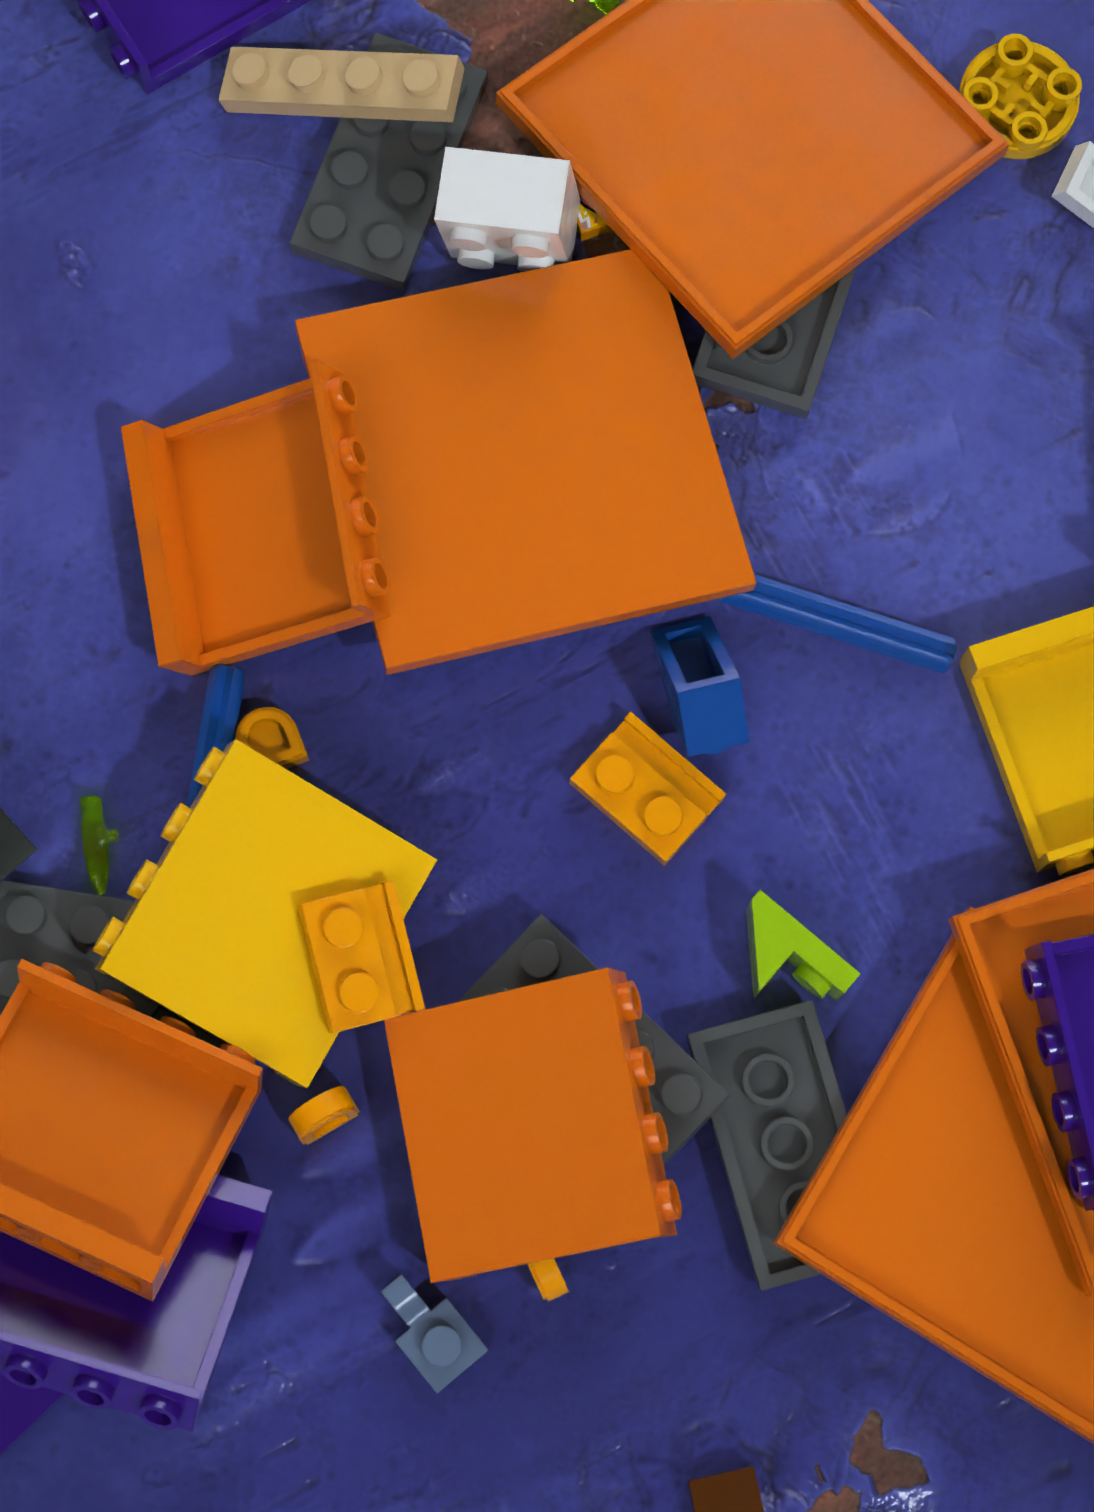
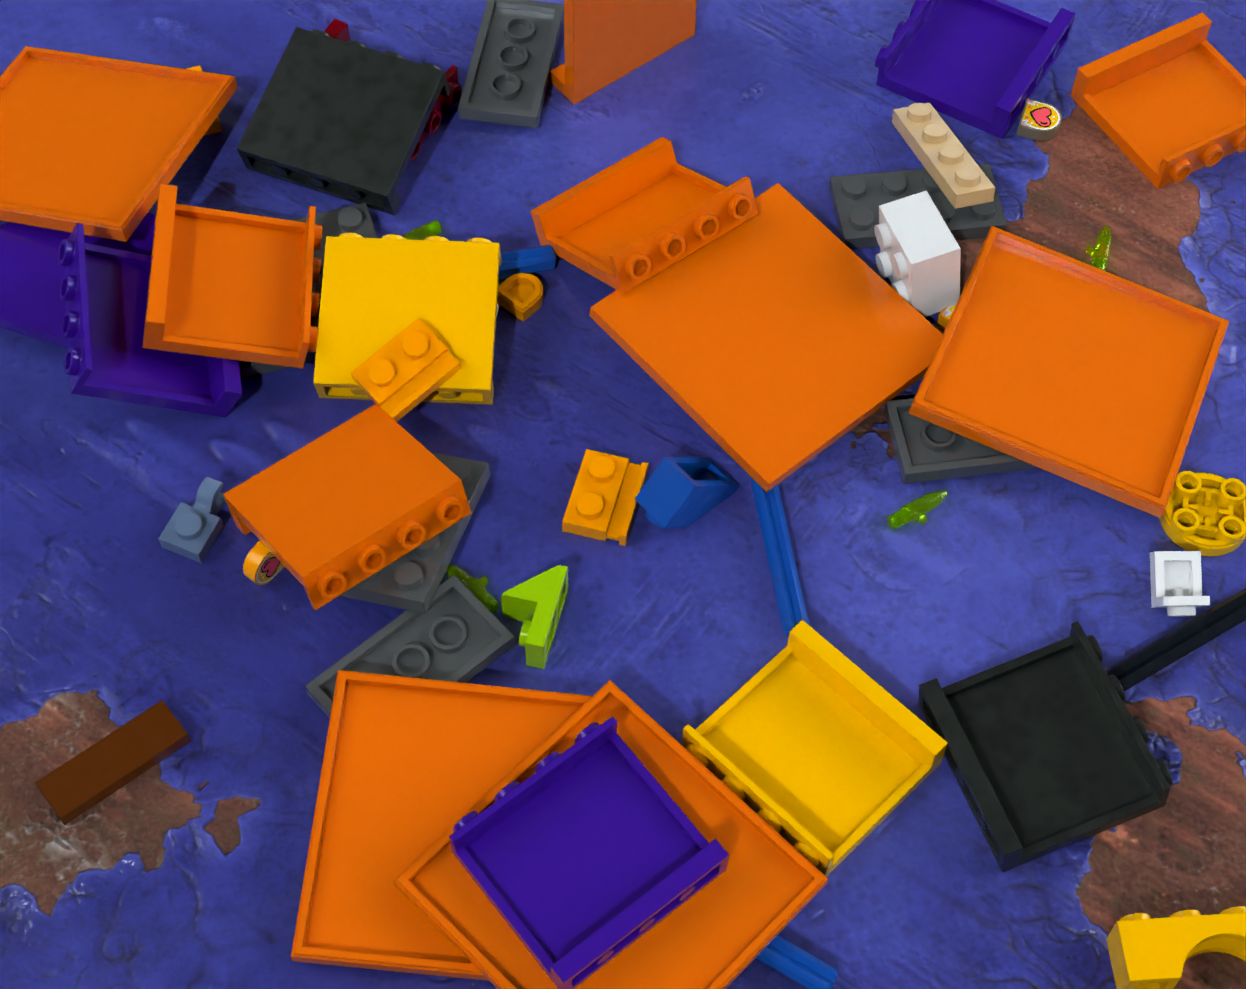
camera: 65 degrees right, 20 degrees down
light orange tile [288,1086,360,1145] -> none
none -> clear neon green helmet [446,563,500,614]
none -> clear neon green helmet [886,490,948,530]

